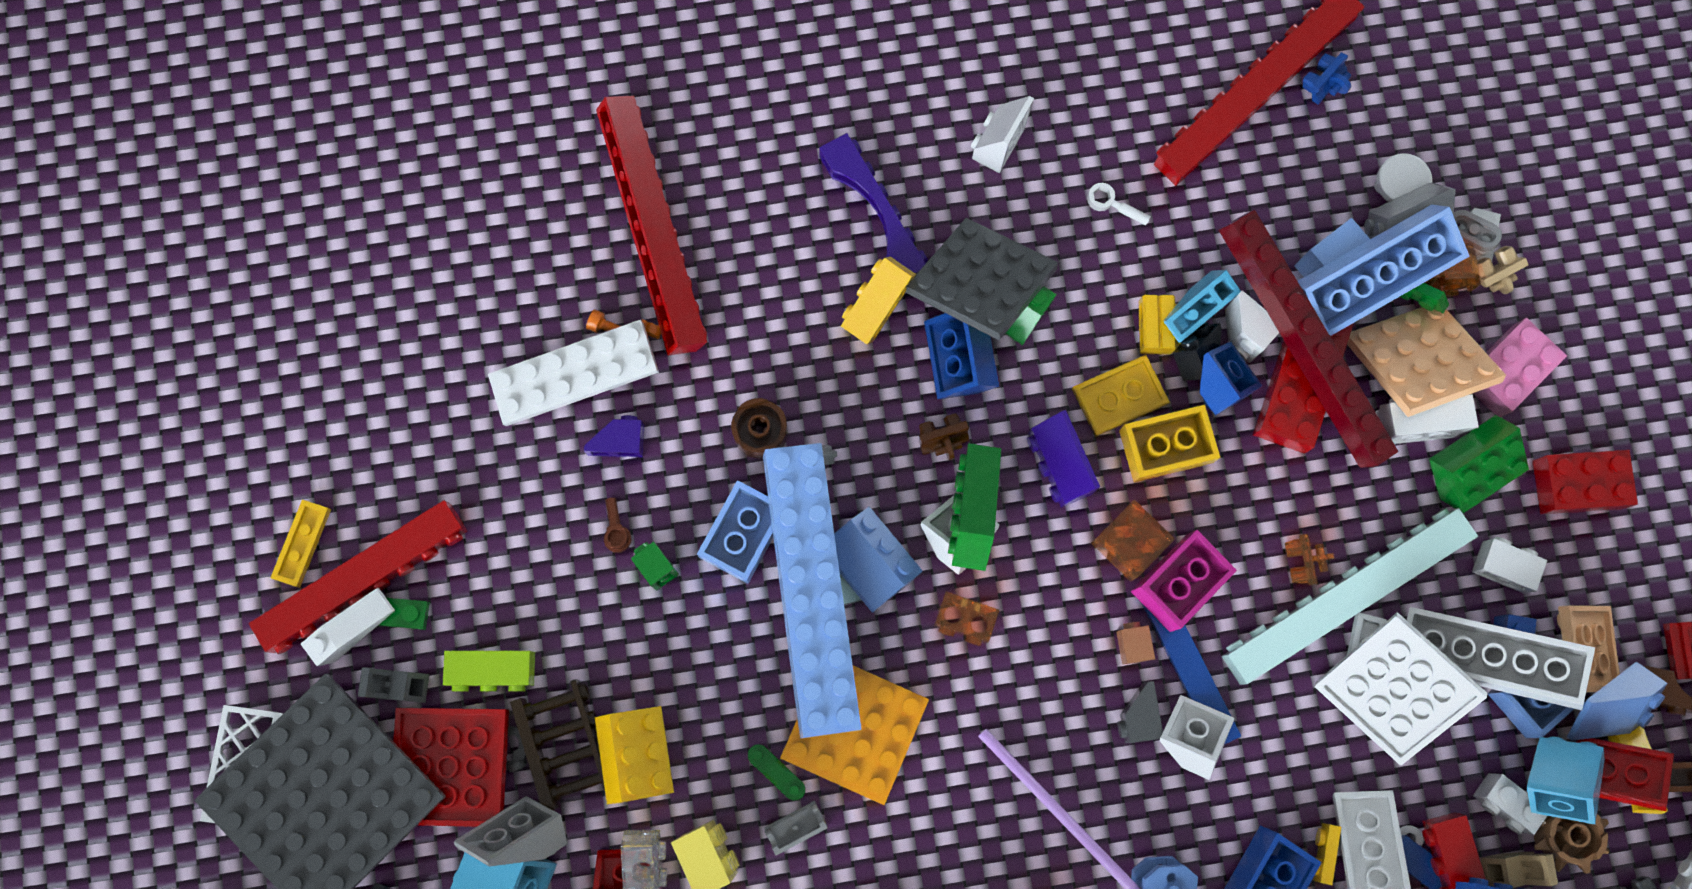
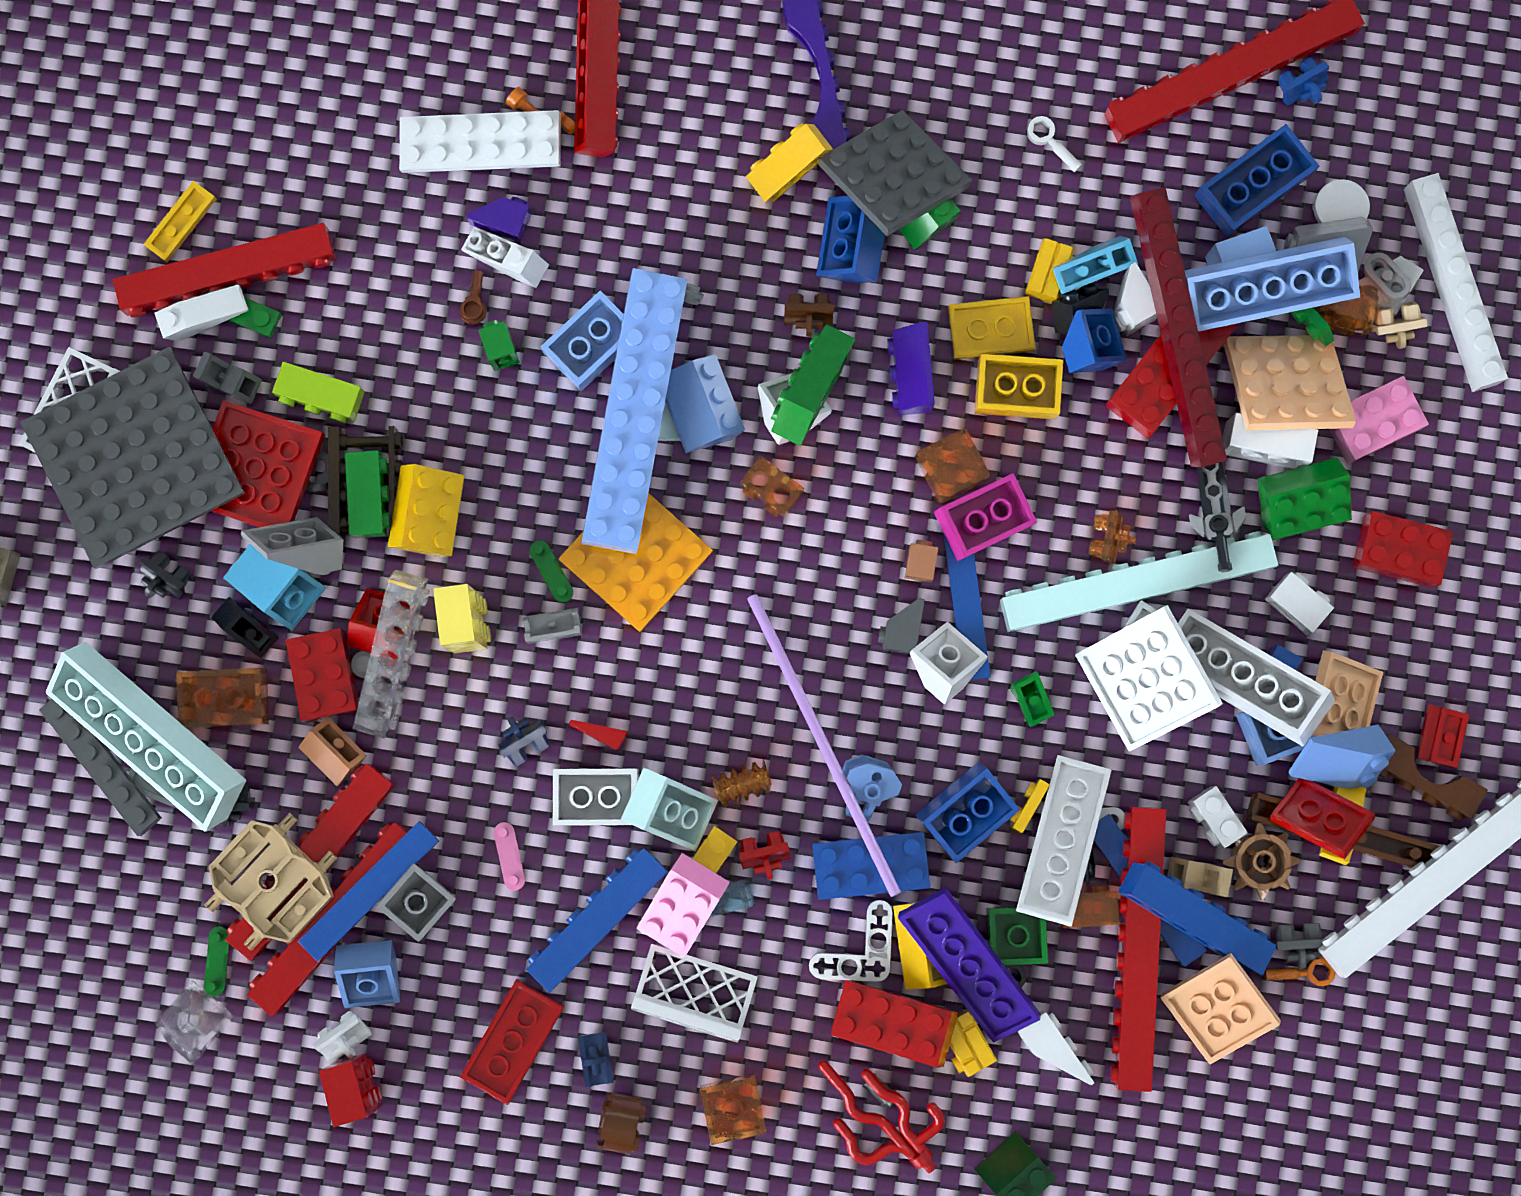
camera: 20 degrees right, 5 degrees up
reddish brown brick [731,398,788,458] -> none
white slope [971,96,1034,173] -> none
medium azure slope [1527,737,1605,824] -> none
none -> green brick [345,451,391,539]
none -> white slope [461,227,549,288]
none -> green slope [1010,671,1054,727]
none -> sword [1189,462,1246,573]
none -> blue brick [1194,124,1320,238]
none -> white brick [1404,173,1508,392]

